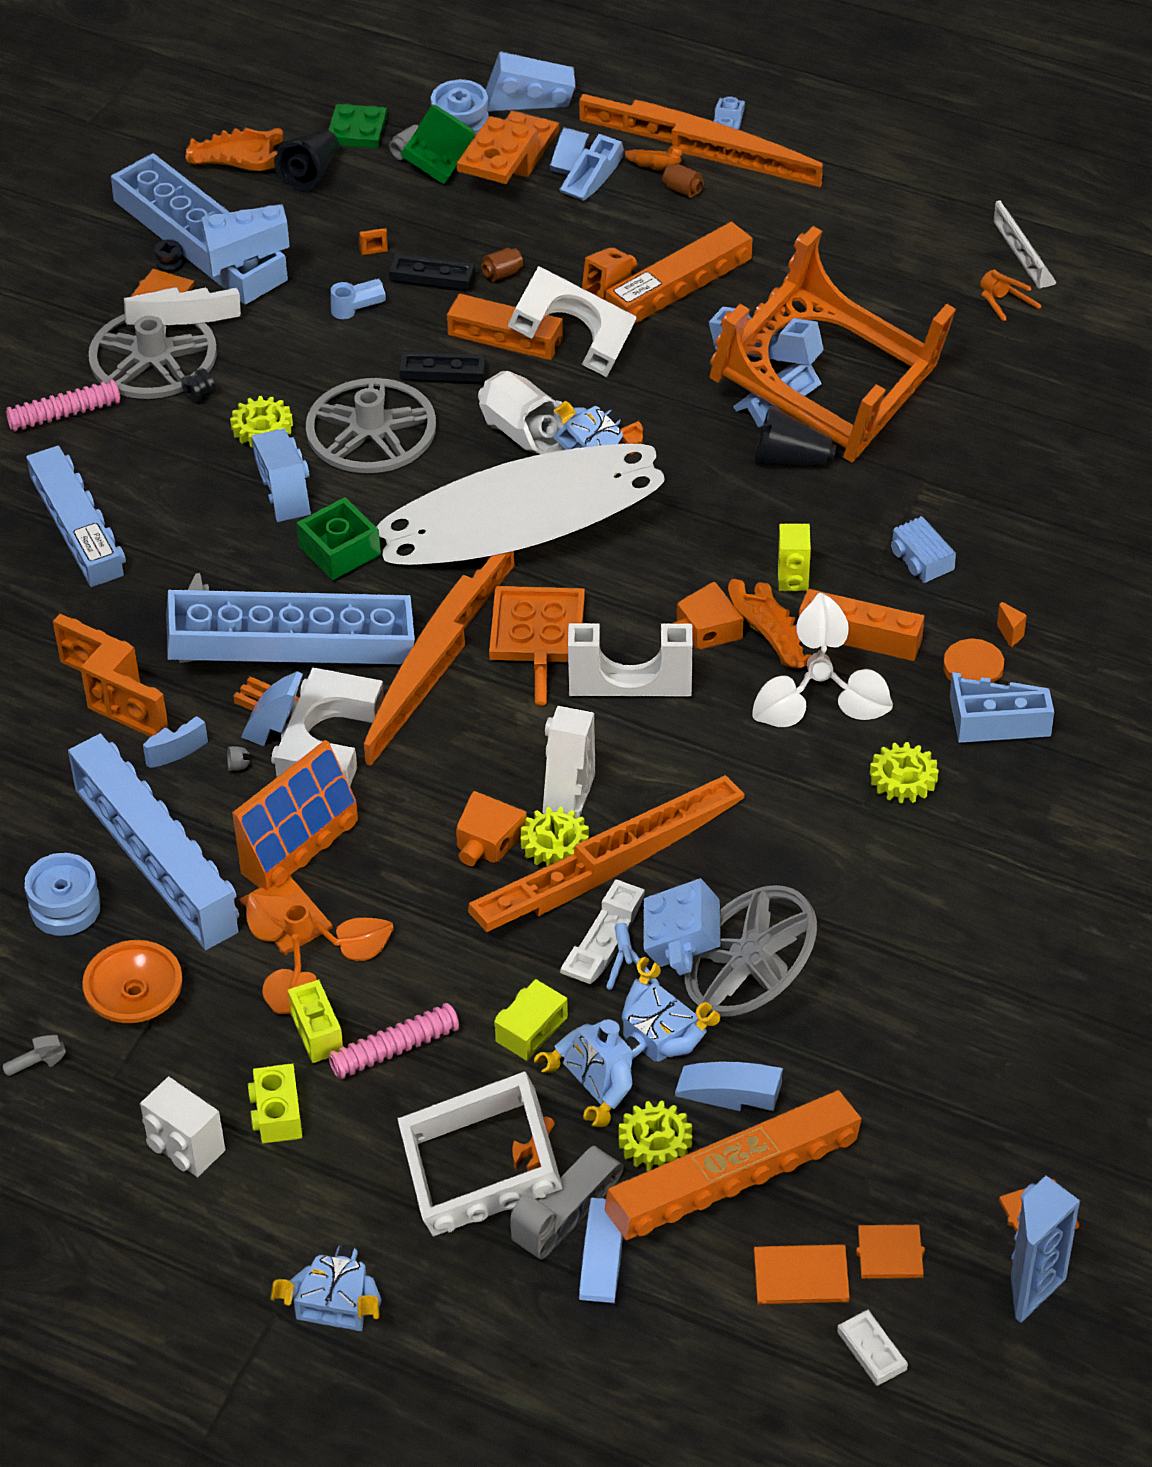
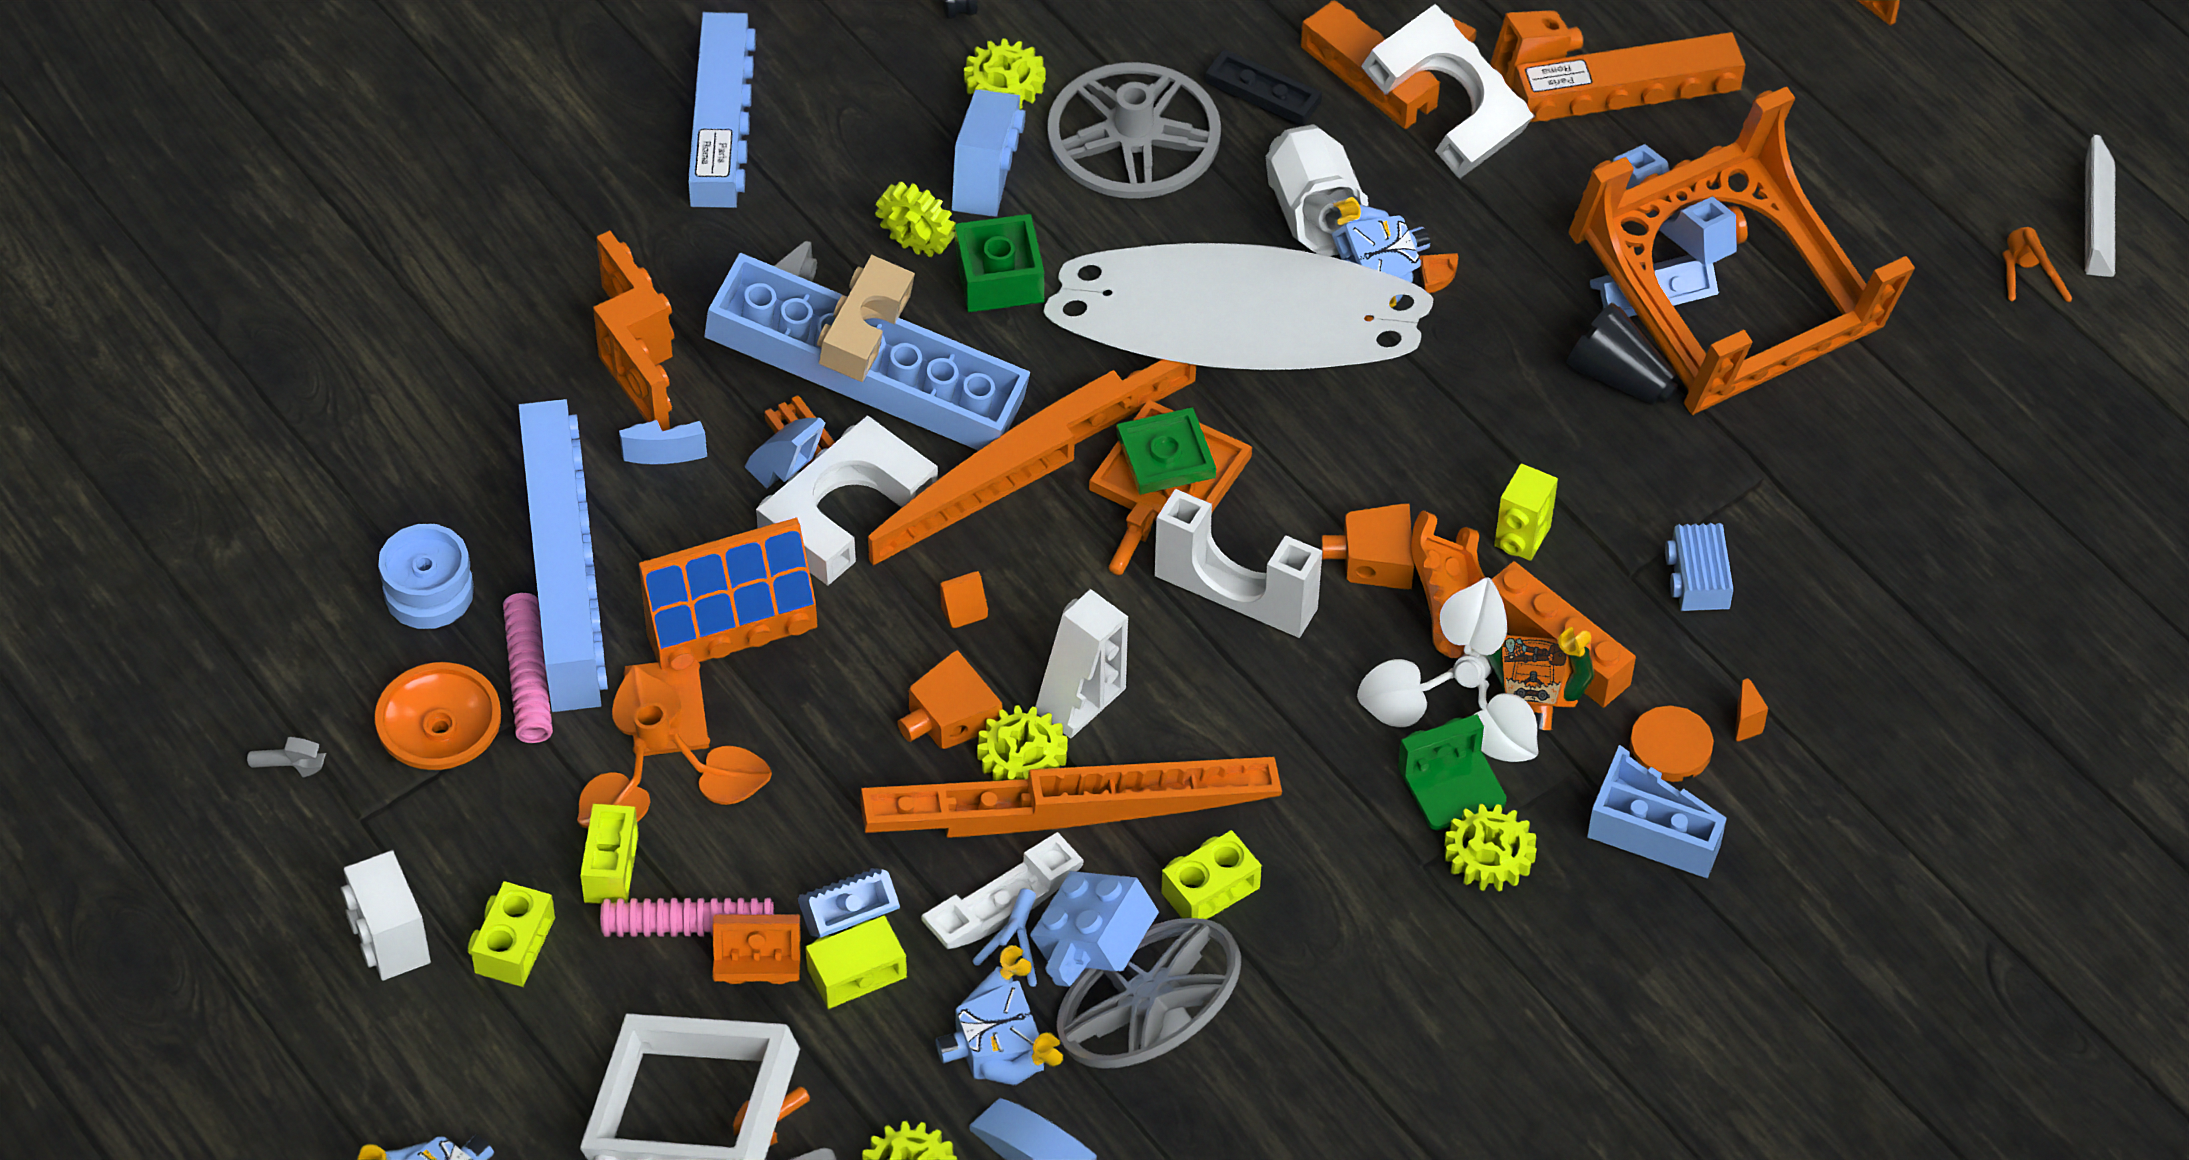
camera: 25 degrees right, 5 degrees up
light grey hinge [227,746,250,771] -> none
light blue torso [534,1020,633,1127] -> none
none -> bright pink piece [503,593,553,743]
none -> orange bracket [713,915,801,984]
none -> light blue brick [798,868,900,938]
none -> tan arch [817,255,915,383]
none -> neon yellow gear [875,182,956,257]
none -> orange slope [940,571,988,628]
none -> green plate [1116,407,1216,495]
none -> neon yellow brick [1161,830,1262,919]
none -> green bracket [1398,714,1507,830]
none -> torso [1487,626,1595,730]

